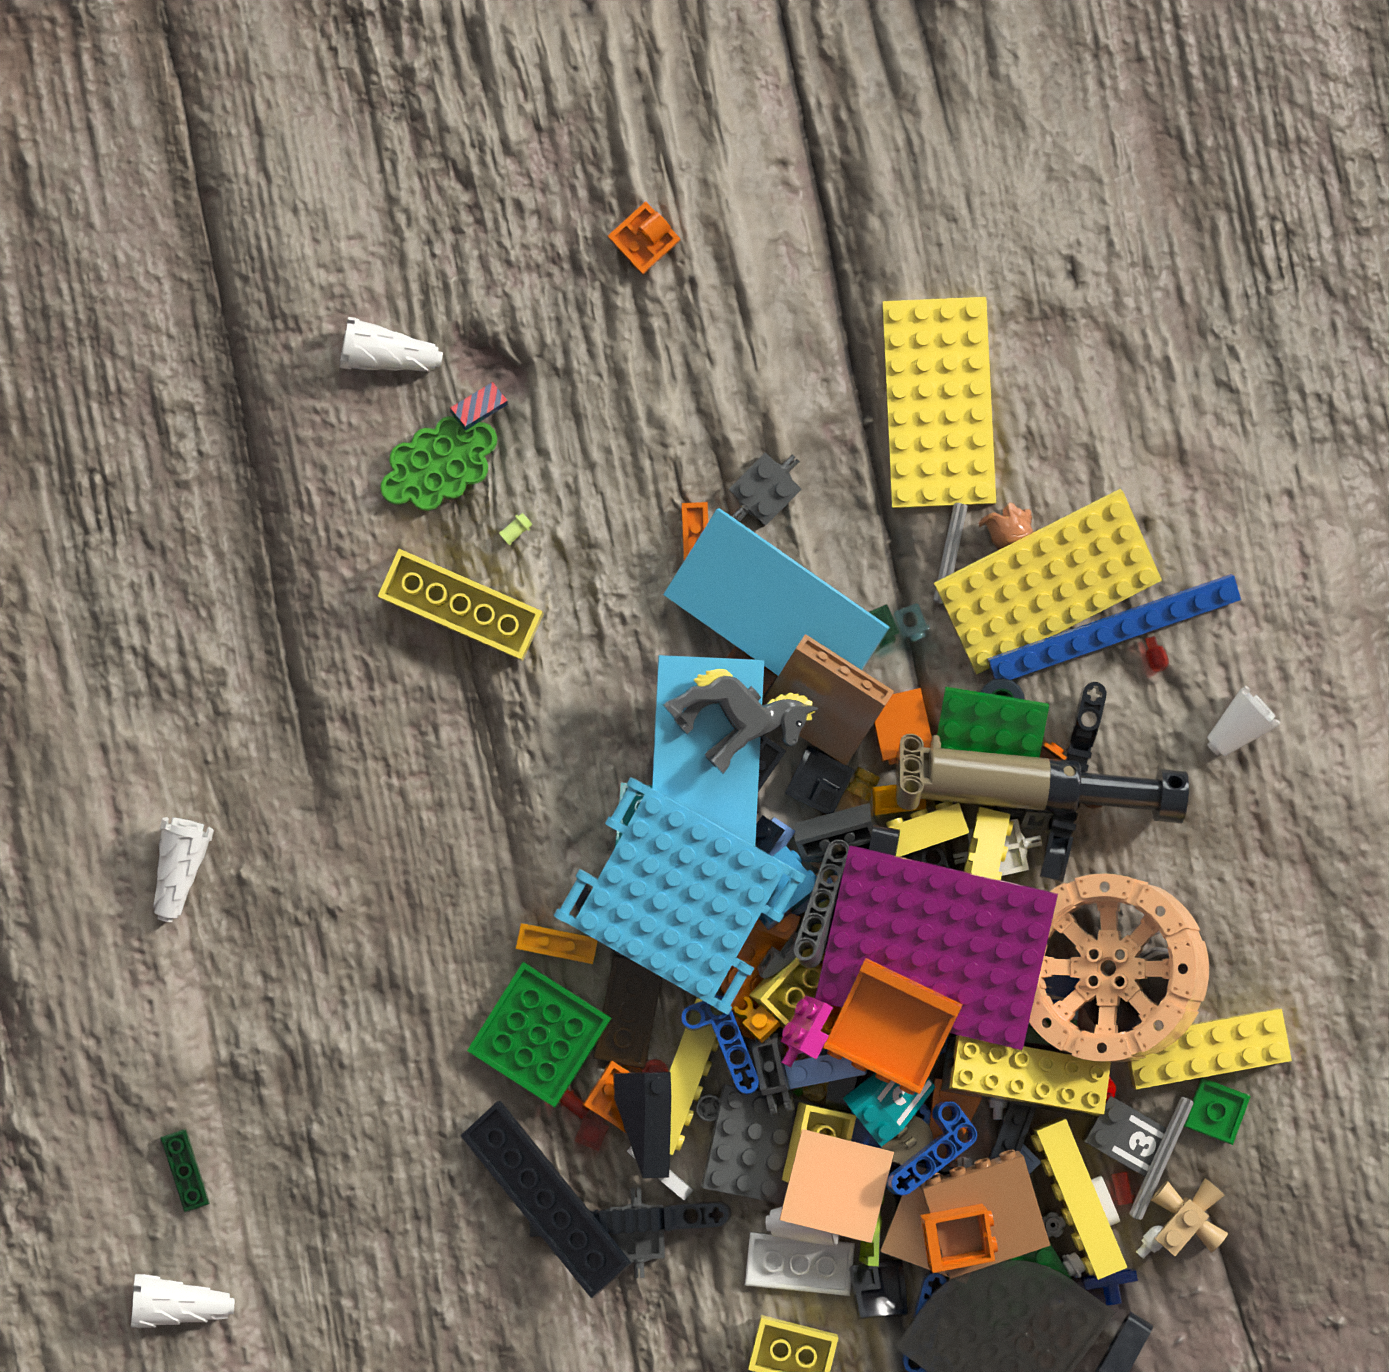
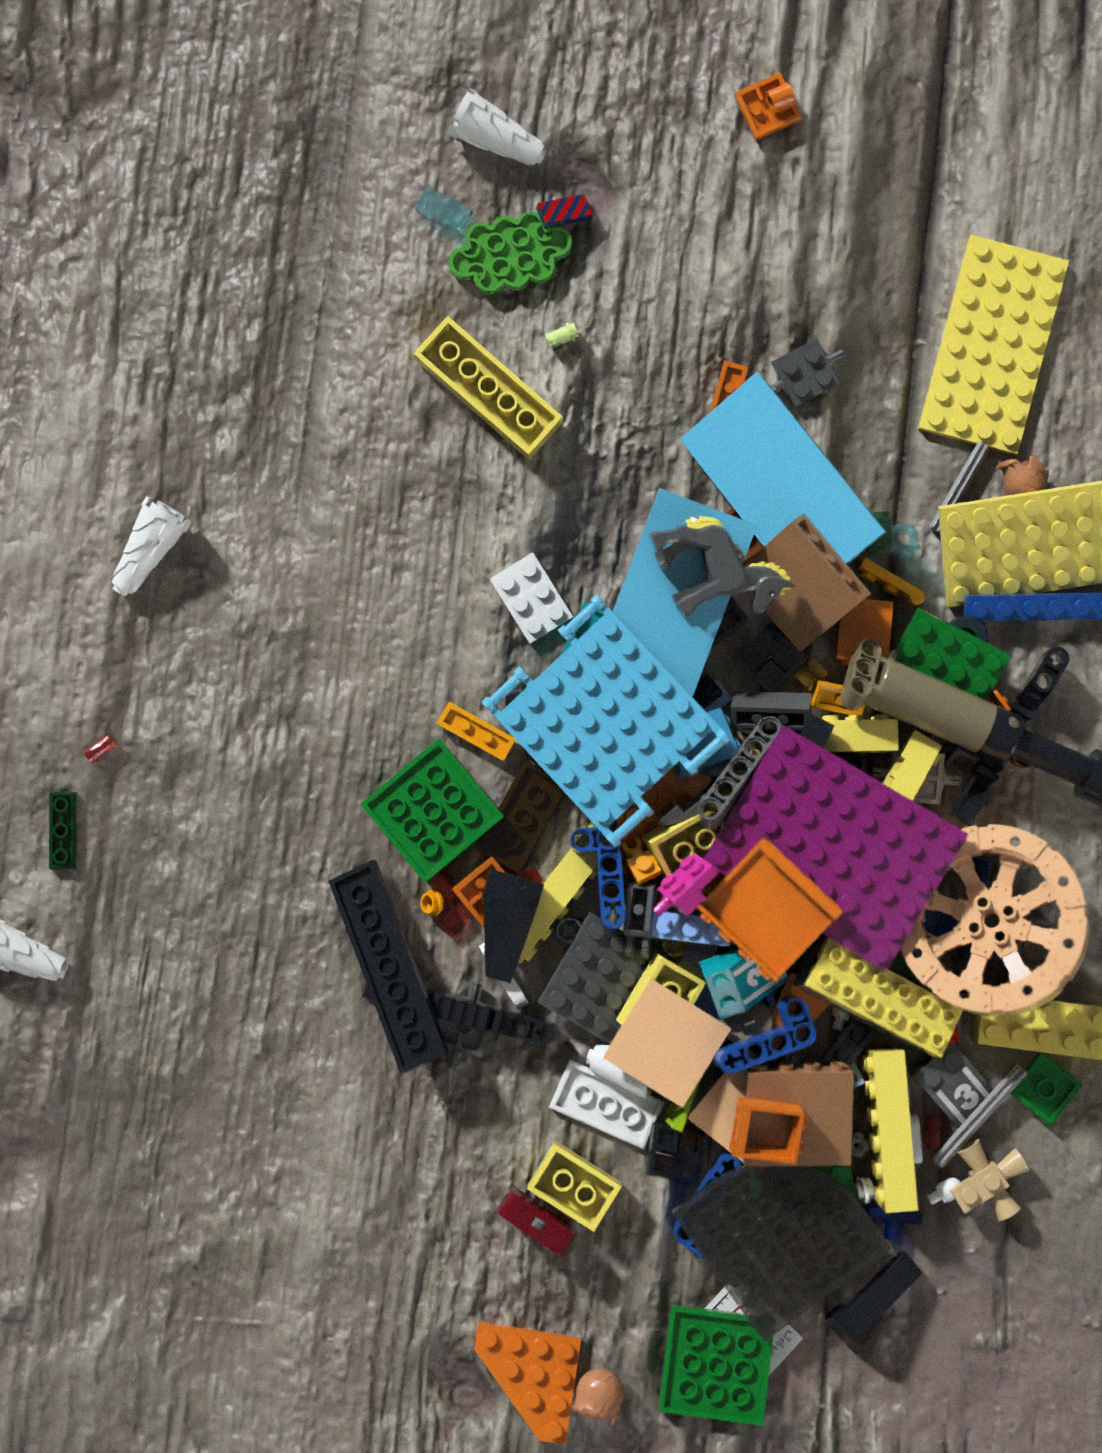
camera: 20 degrees right, 0 degrees up
none -> clear red pin [83,733,117,764]
none -> clear light blue slope [414,187,473,234]
none -> light orange plate [420,890,444,916]
none -> white plate [490,552,573,644]
none -> light orange plate [857,558,925,608]
none -> blue pin [975,860,992,890]

